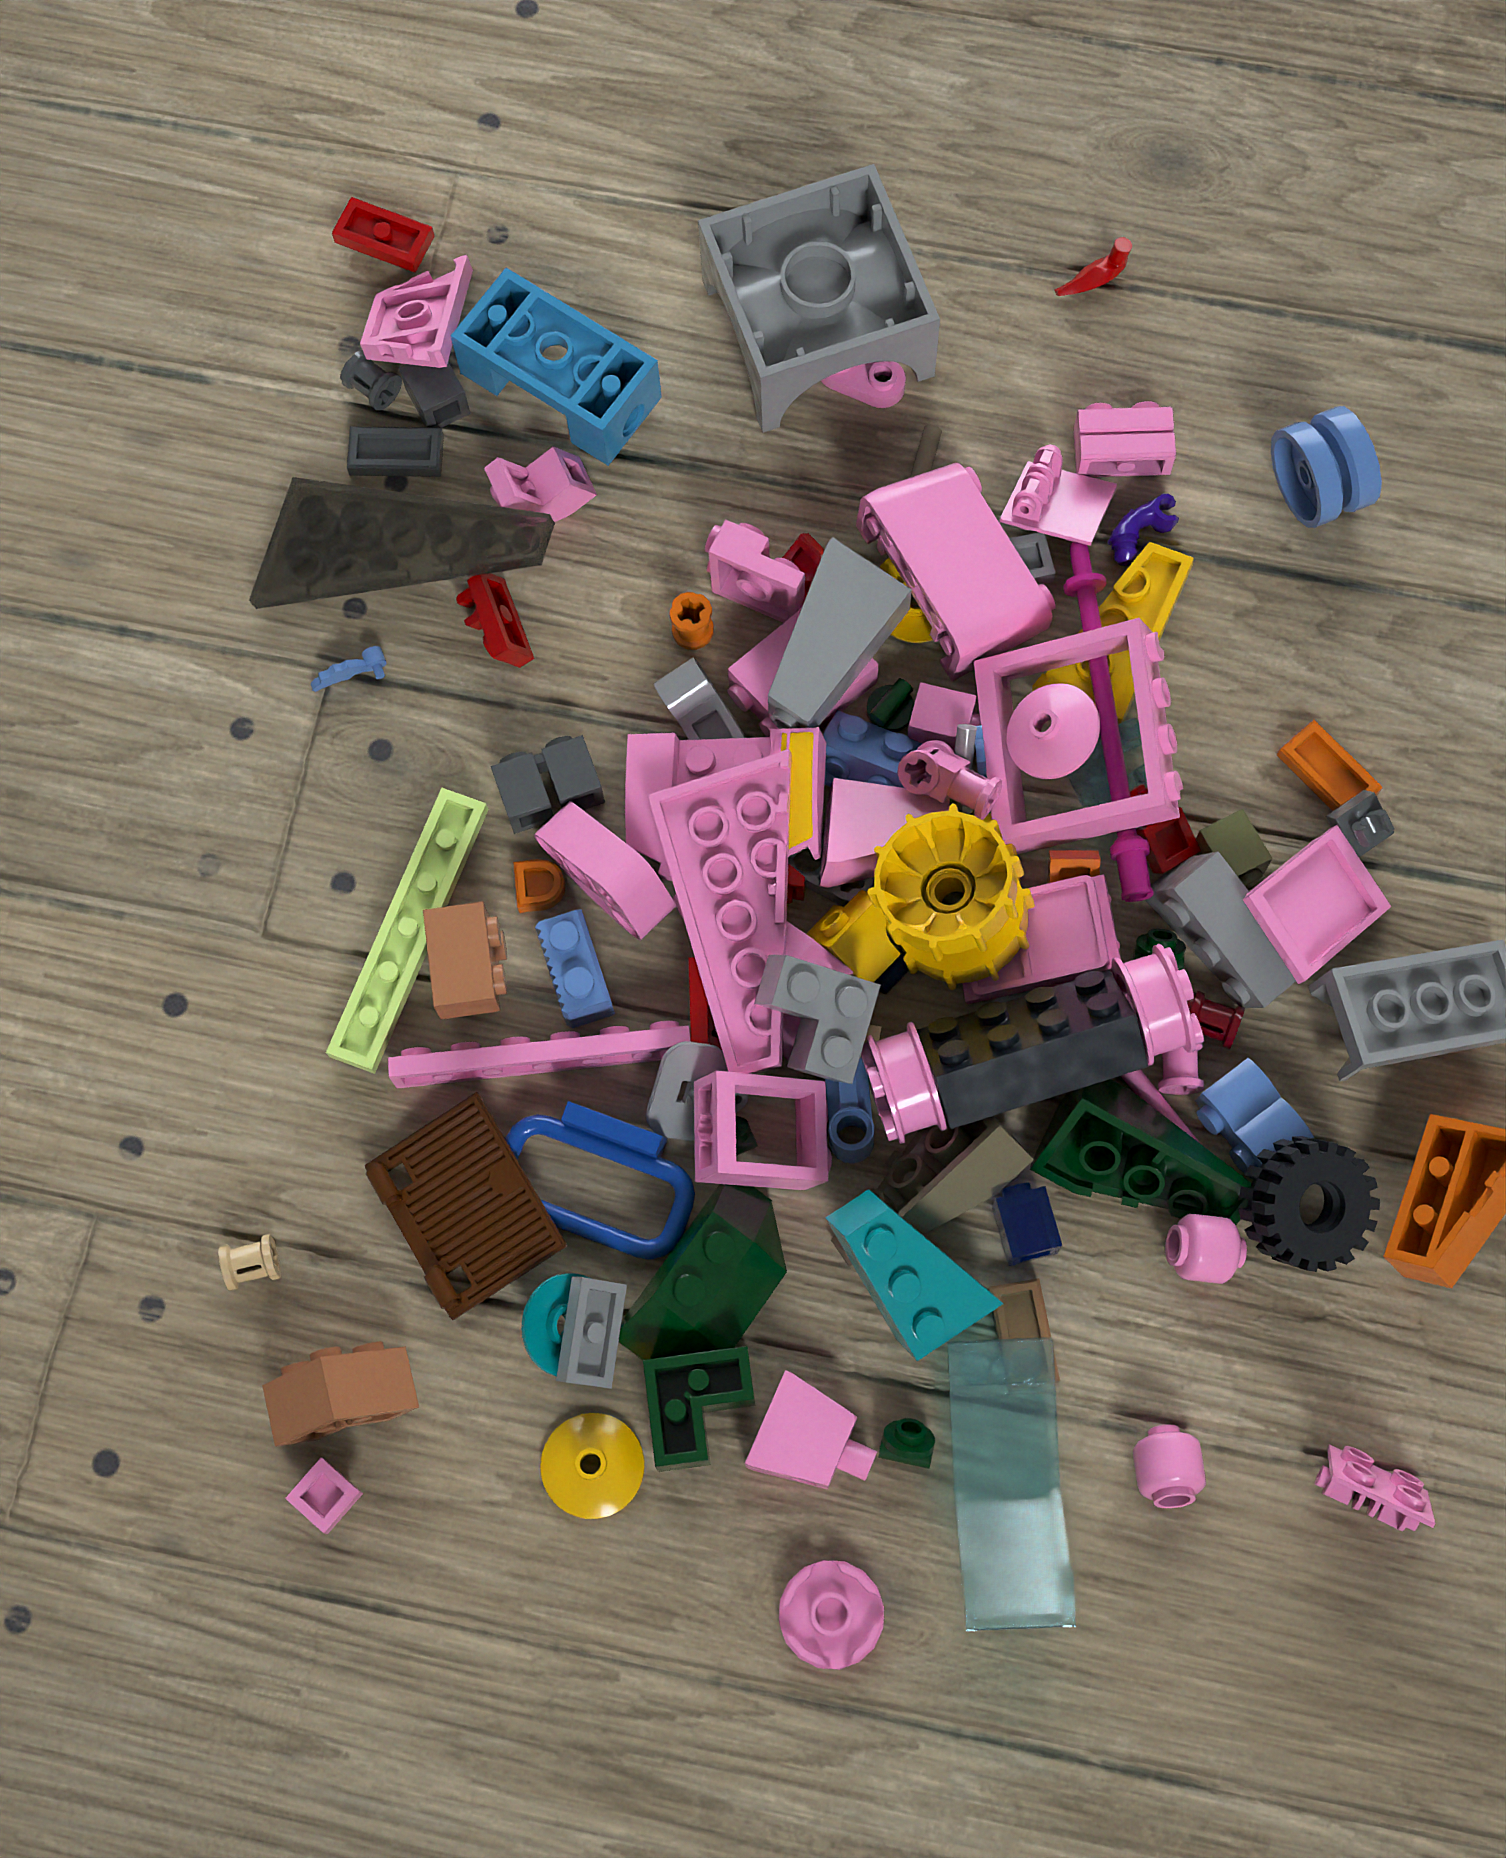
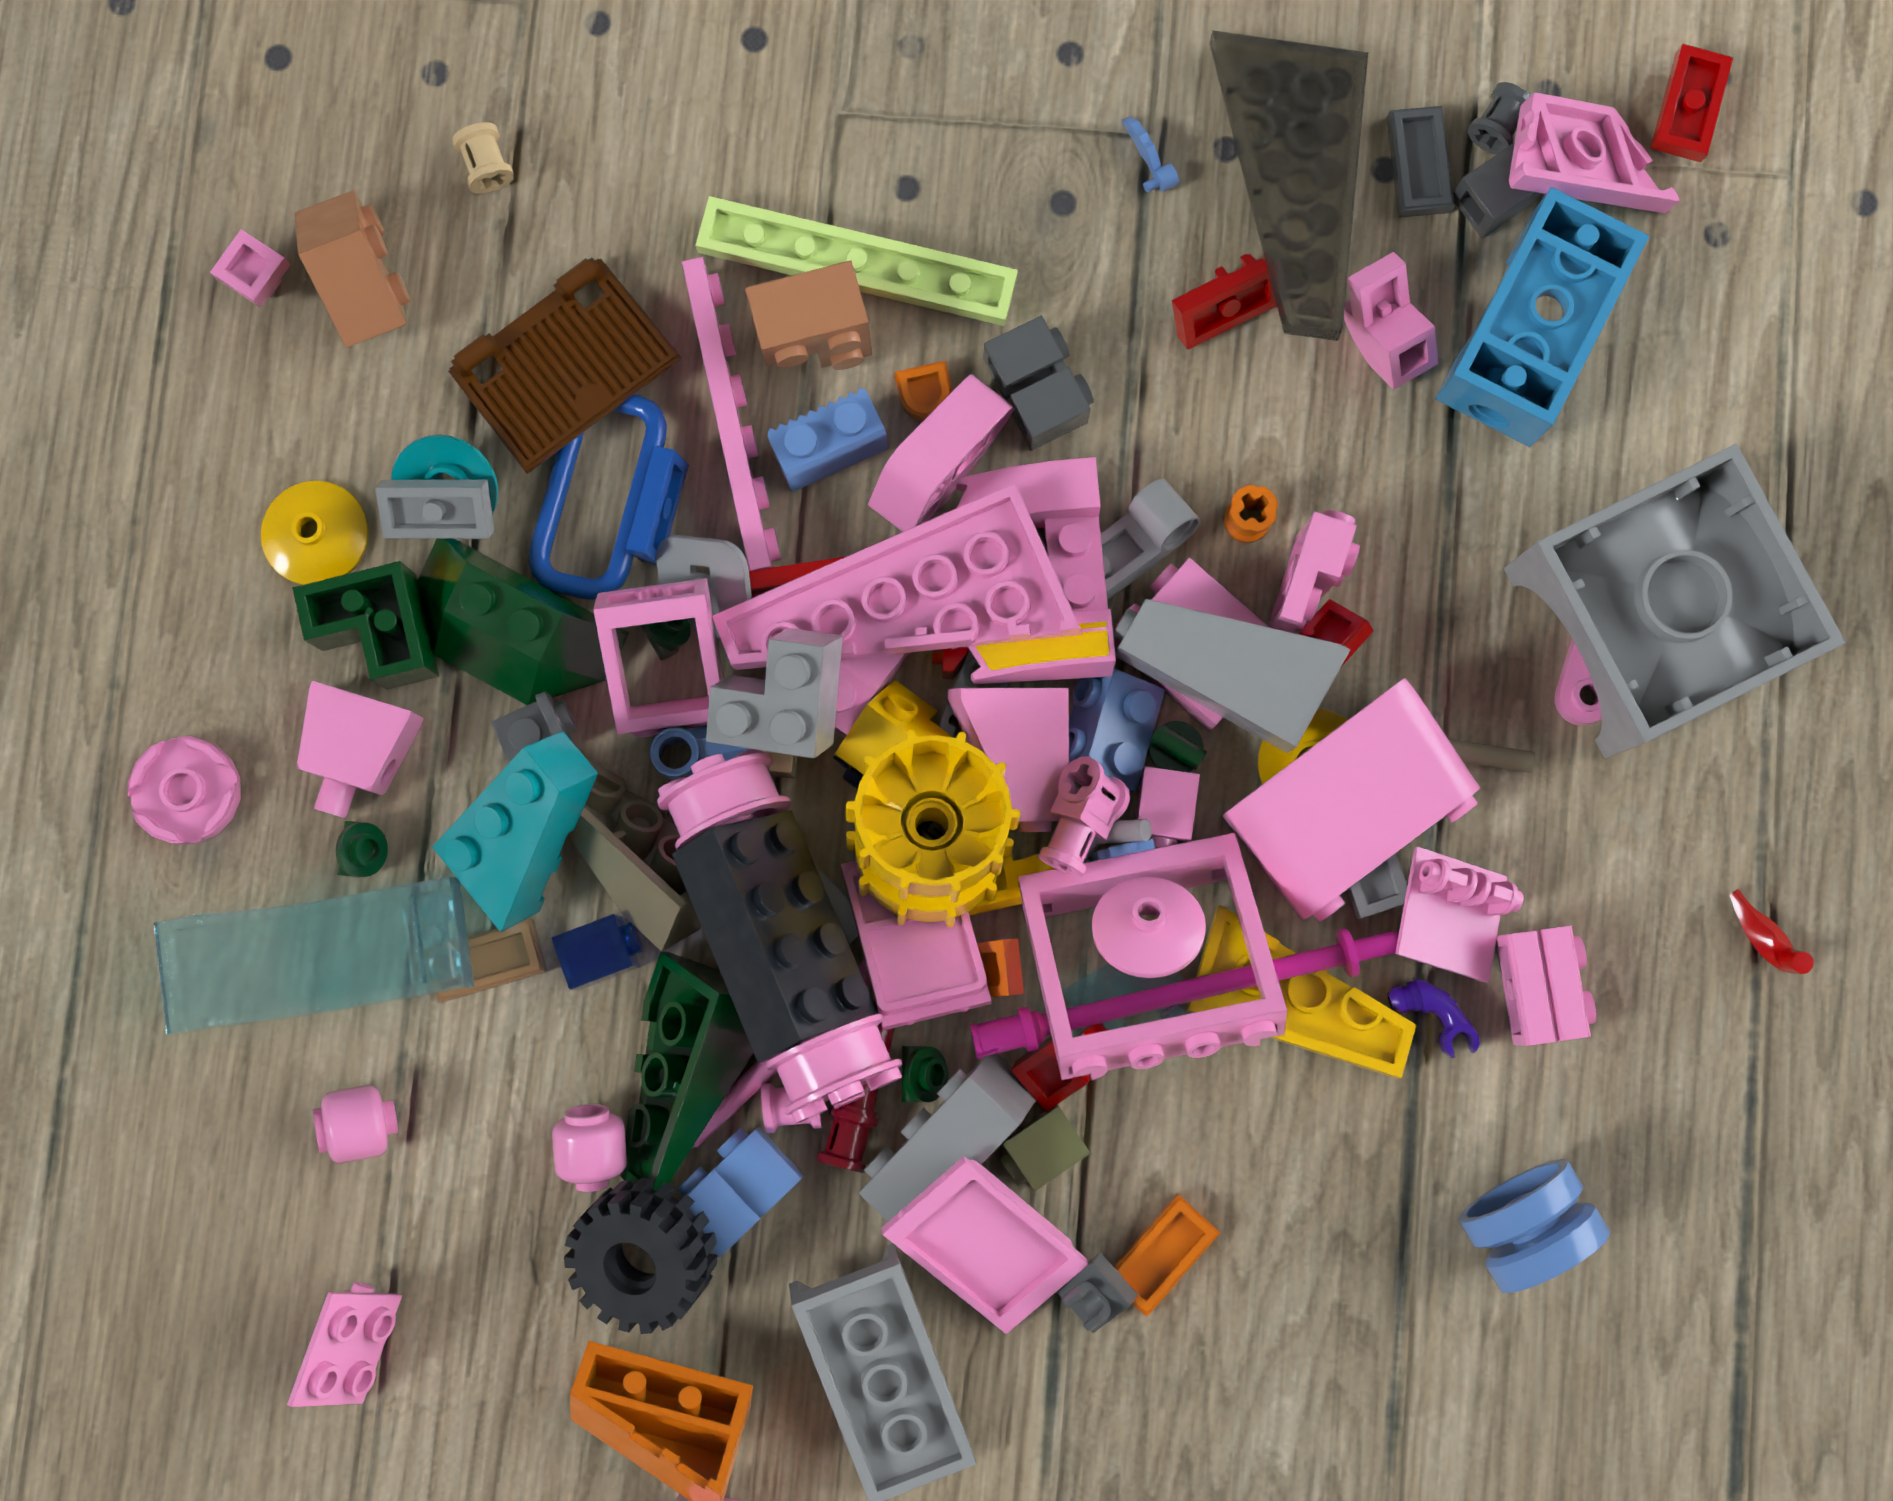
camera: 80 degrees right, 10 degrees up
none -> flat silver bracket [491,691,577,764]

